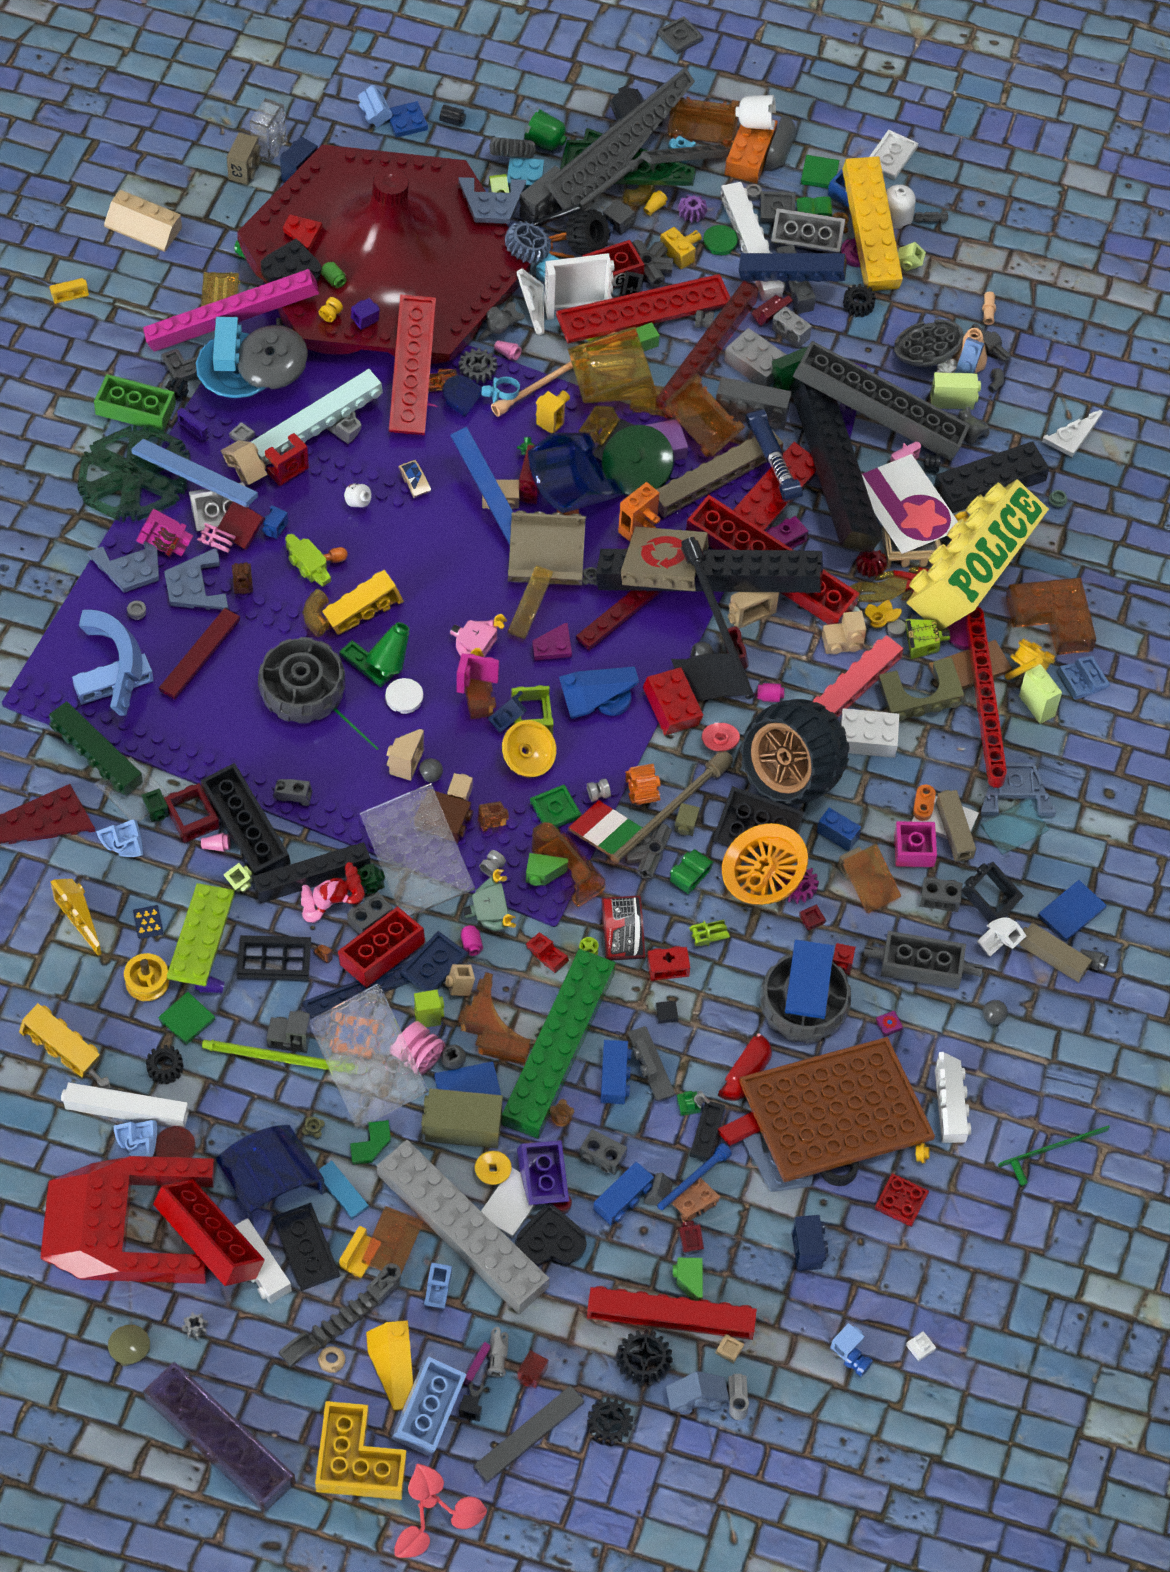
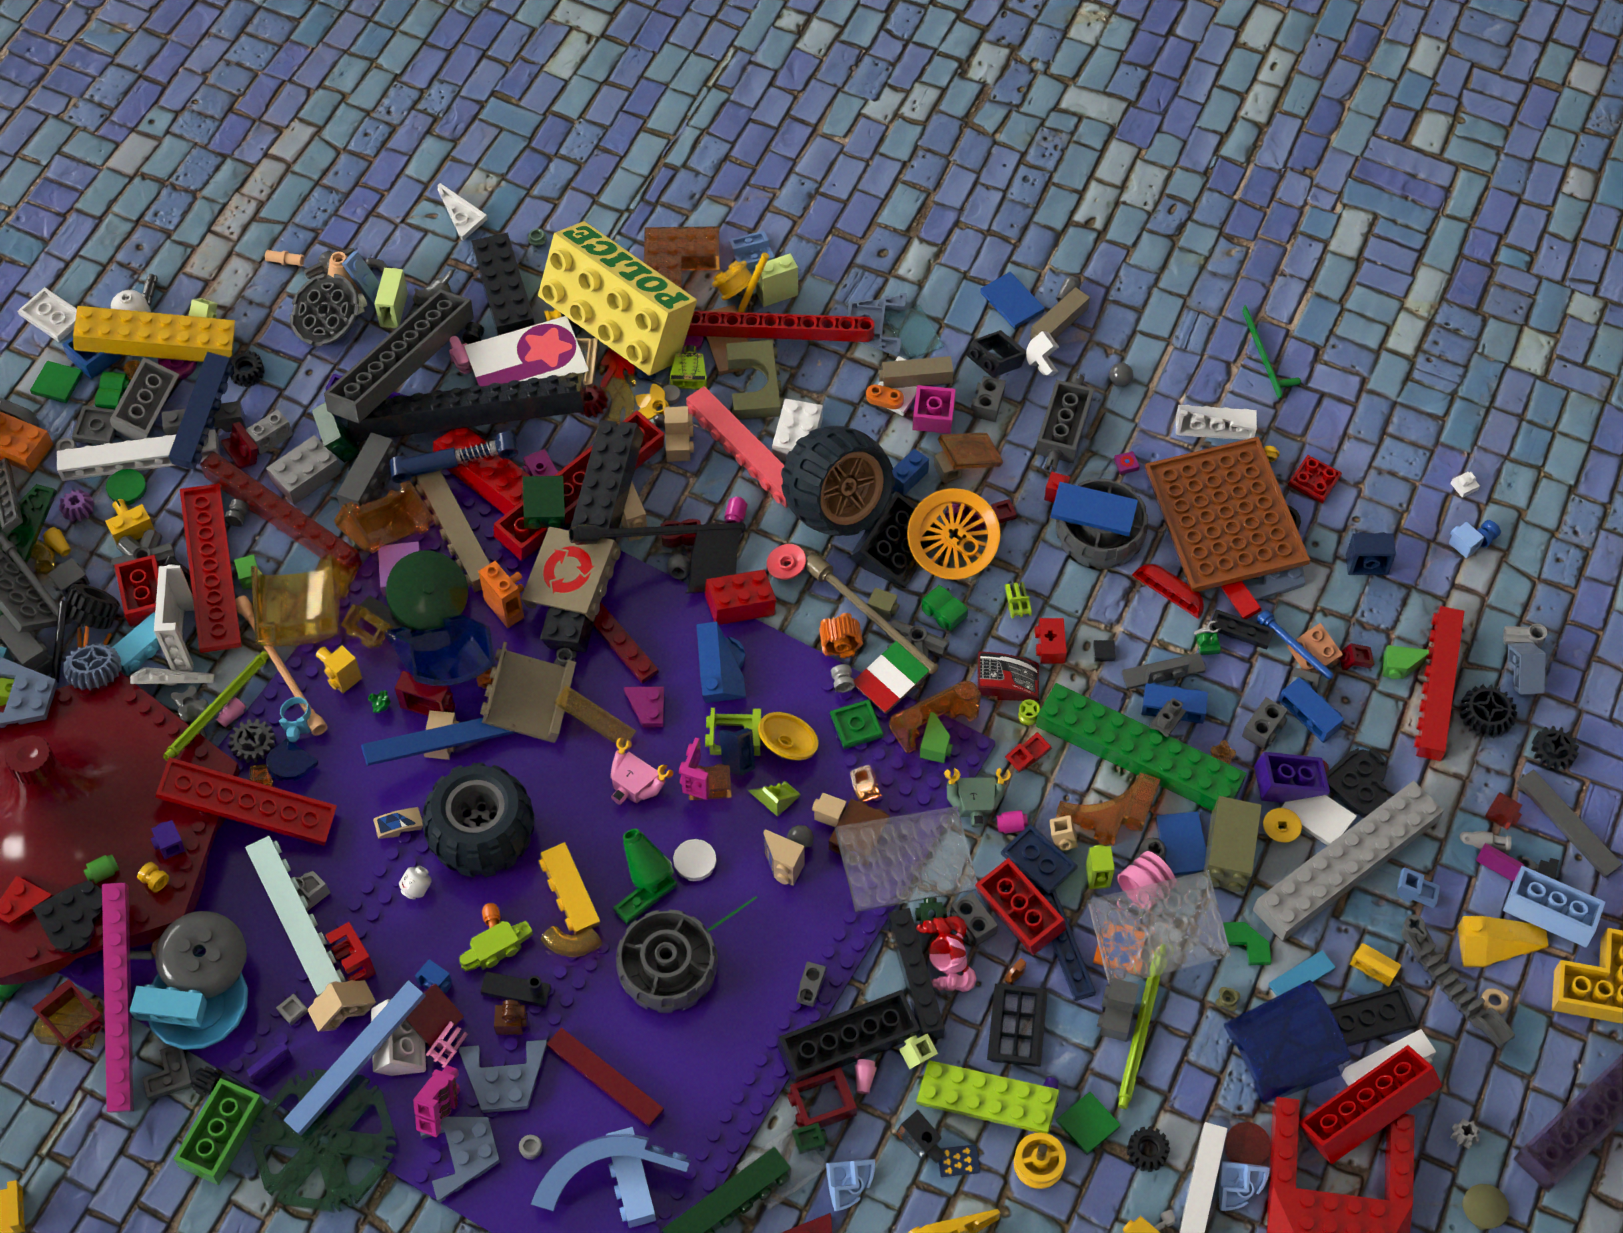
camera: 80 degrees left, 0 degrees up
clear orange tile [362,1206,423,1274] -> none
light grey wheel [479,850,506,877] -> none
tan tile [715,1334,744,1364] -> none
none -> dark red window [32,979,105,1053]
none -> lime piece [163,651,270,761]
none -> black wheel [422,763,535,877]
none -> black piece [480,971,551,1008]
none -> dark green brick [523,476,565,529]
none -> lime slope [748,781,801,817]
none -> black torso [895,1109,946,1164]
none -> dark grey hips [1150,698,1186,738]

